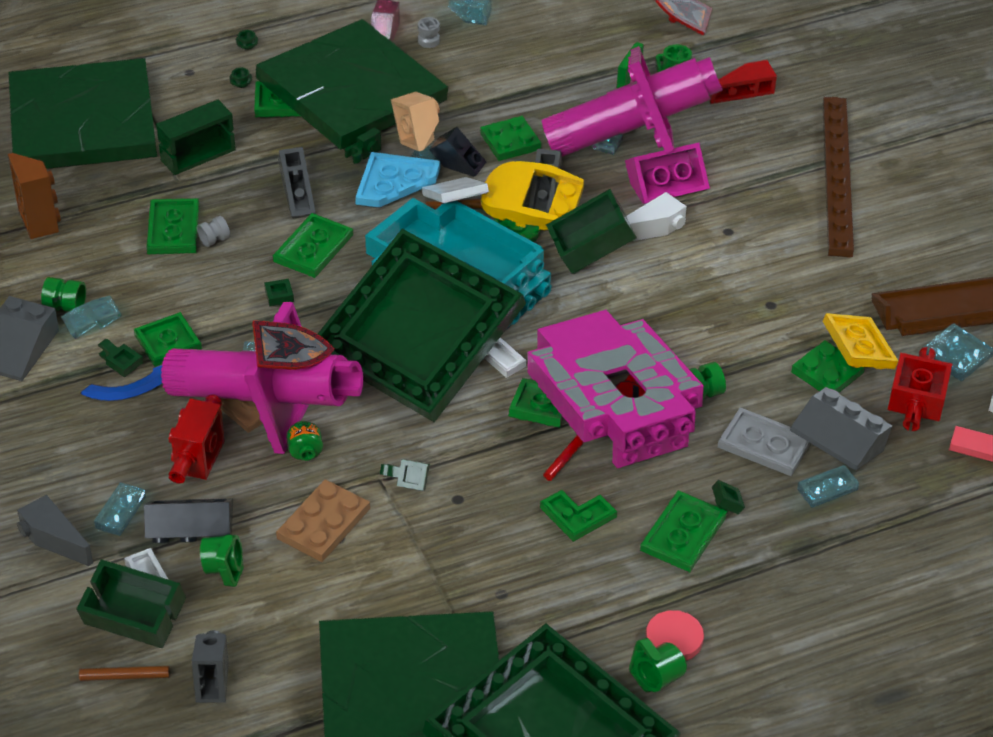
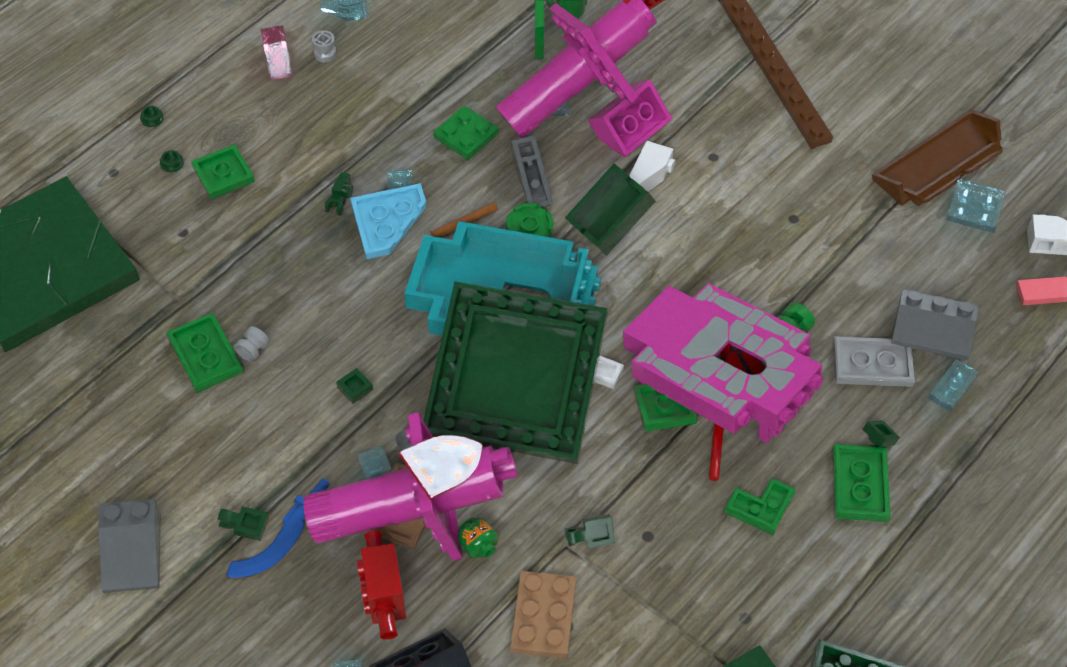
camera: 25 degrees left, 10 degrees up
dark orange slope [8,153,61,239] -> none
green wheel [41,277,86,314] -> none
clear light blue slope [61,296,122,339] -> none
green tile [134,312,202,367] -> none
dark green piece [156,99,236,175] -> none
dark green tile [256,19,448,150] -> none
green tile [273,213,353,278] -> none
dark grey slope [278,147,316,218] -> none
light nougat slope [391,92,440,151] -> none
white tile [422,177,489,203] -> none
black slope [429,127,487,177] -> none
yellow slope [481,161,584,230] -> none
green piece [629,638,687,692] -> none
coral tile [646,610,704,661] -> none
green plate [791,340,865,393] -> none
yellow plate [822,313,898,370] -> none
red brick [887,347,952,431] -> none

